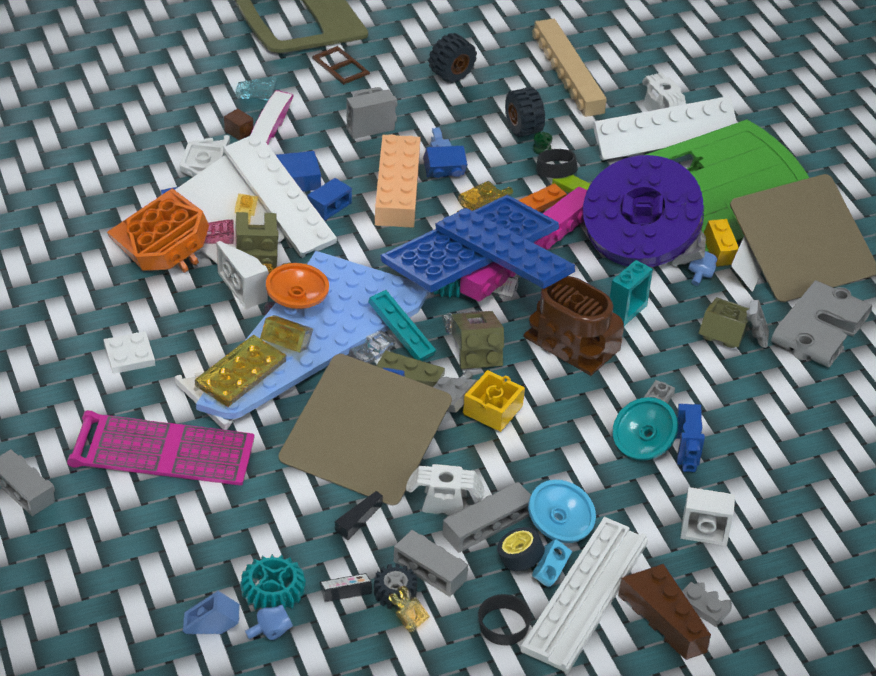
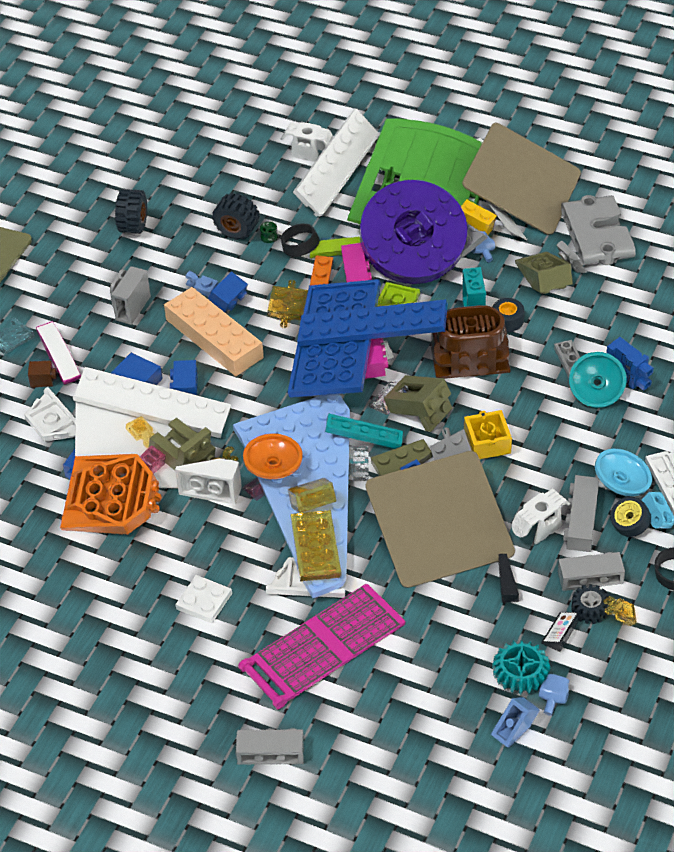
camera: 40 degrees left, 5 degrees up
reddish brown window [312,46,370,85] -> none
tan brick [532,18,607,117] -> none
none -> lime tile [377,282,420,307]
none -> black wheel [492,298,525,332]

